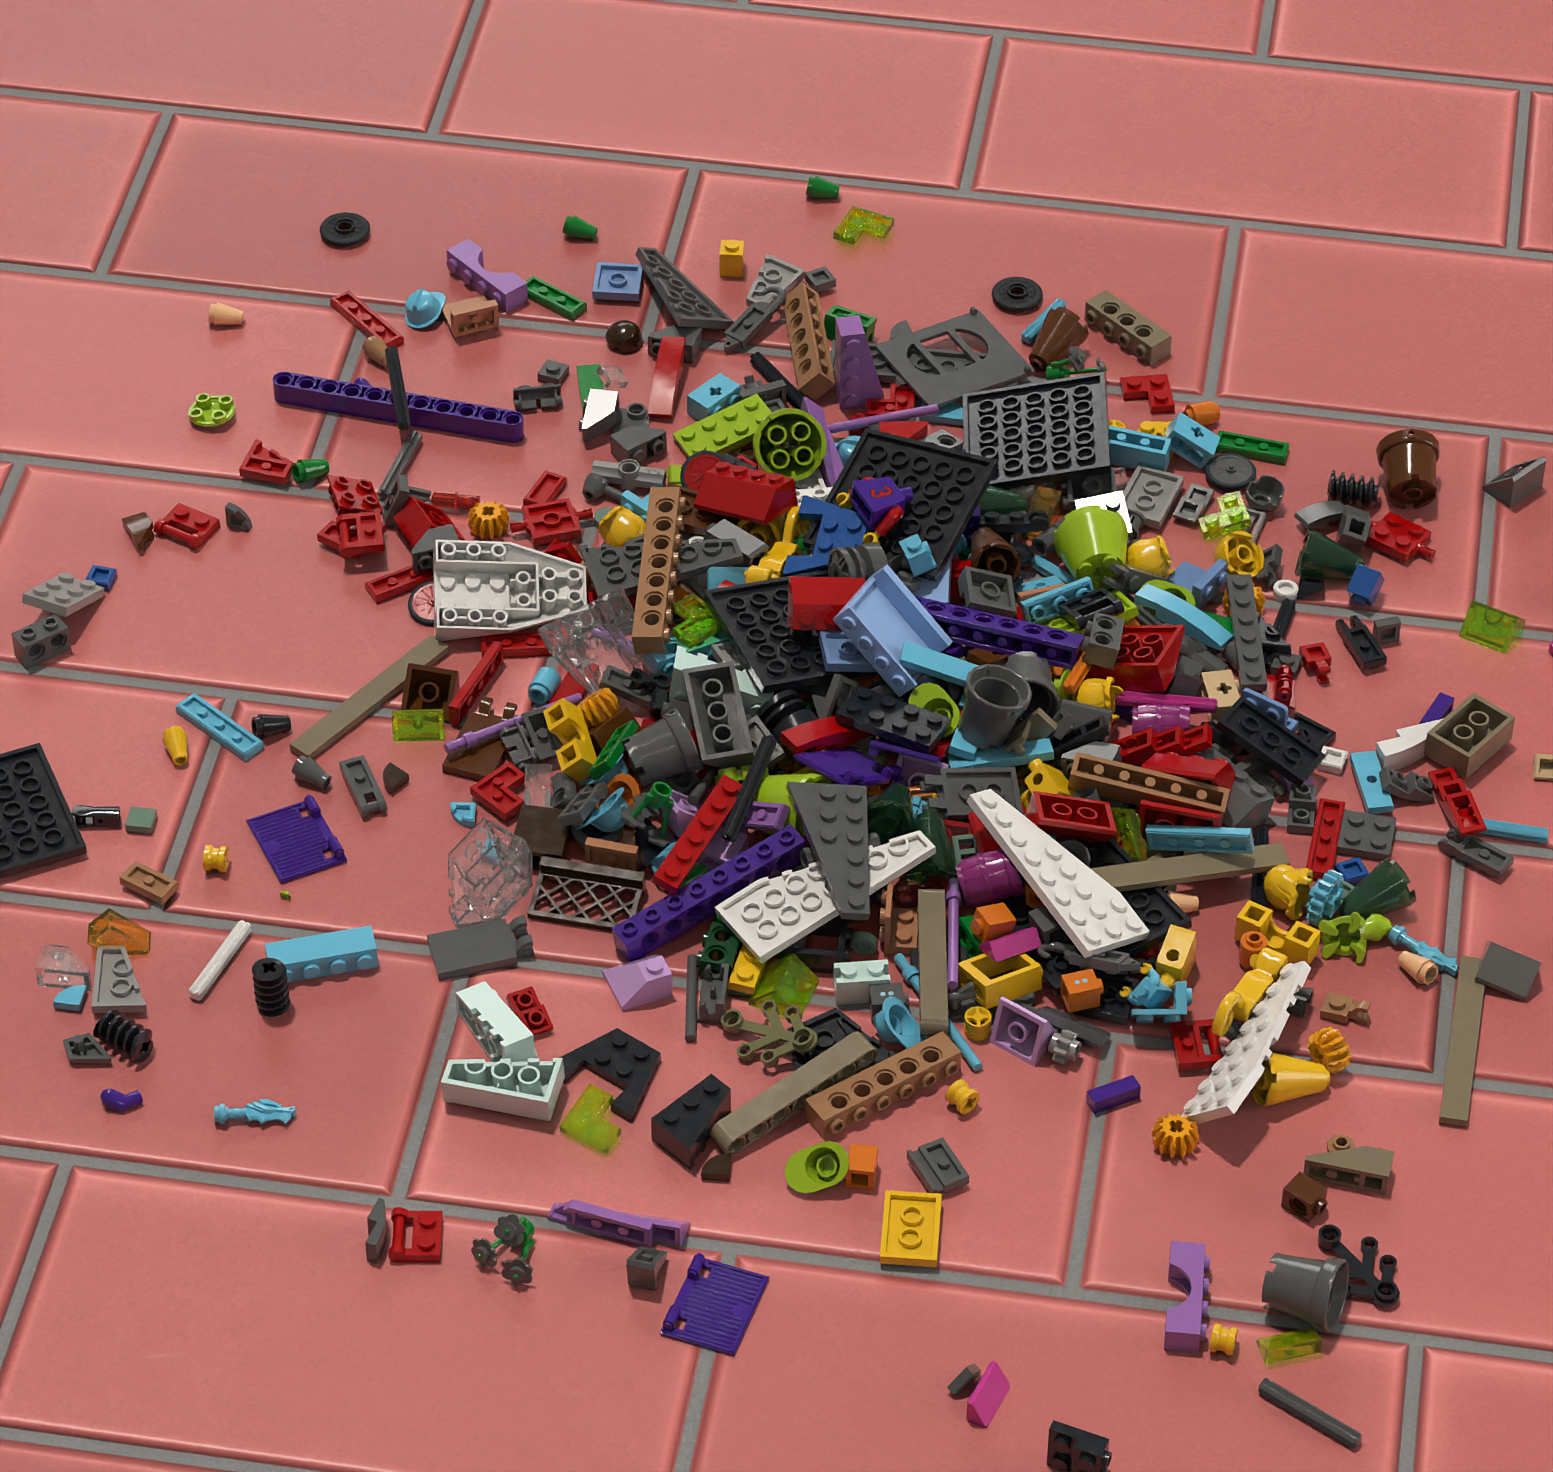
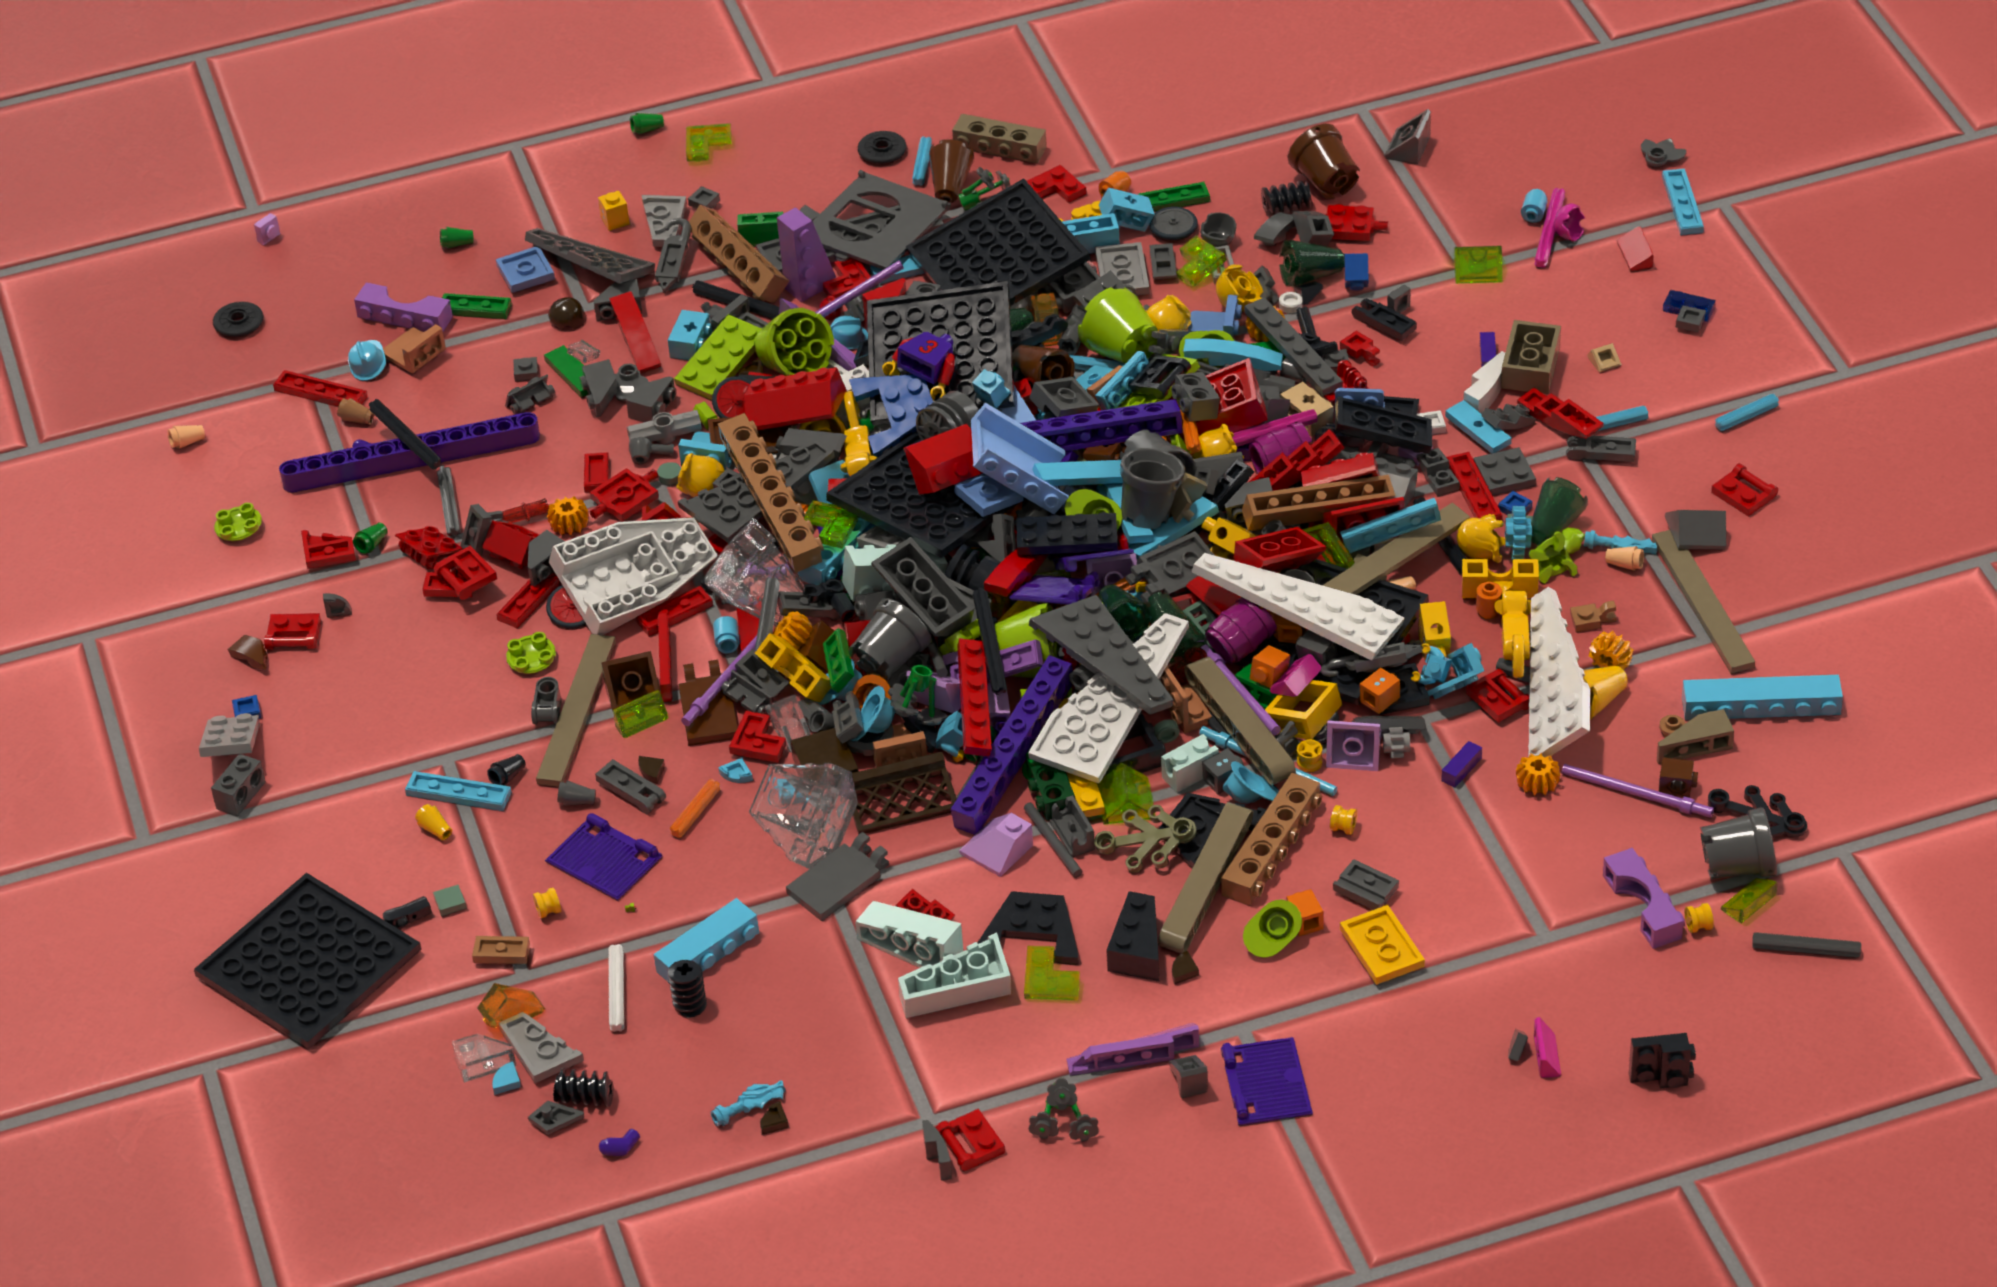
camera: 25 degrees left, 0 degrees up
none -> lavender plate [254,213,280,245]
none -> lime dish [506,632,556,674]
none -> dark grey piece [531,677,561,724]
none -> orange axle [670,779,720,838]
none -> dark grey axle [755,578,780,652]
none -> dark brown tile [760,1101,789,1135]
none -> medium lavender bar [1562,764,1714,818]
none -> medium azure brick [1682,675,1843,720]

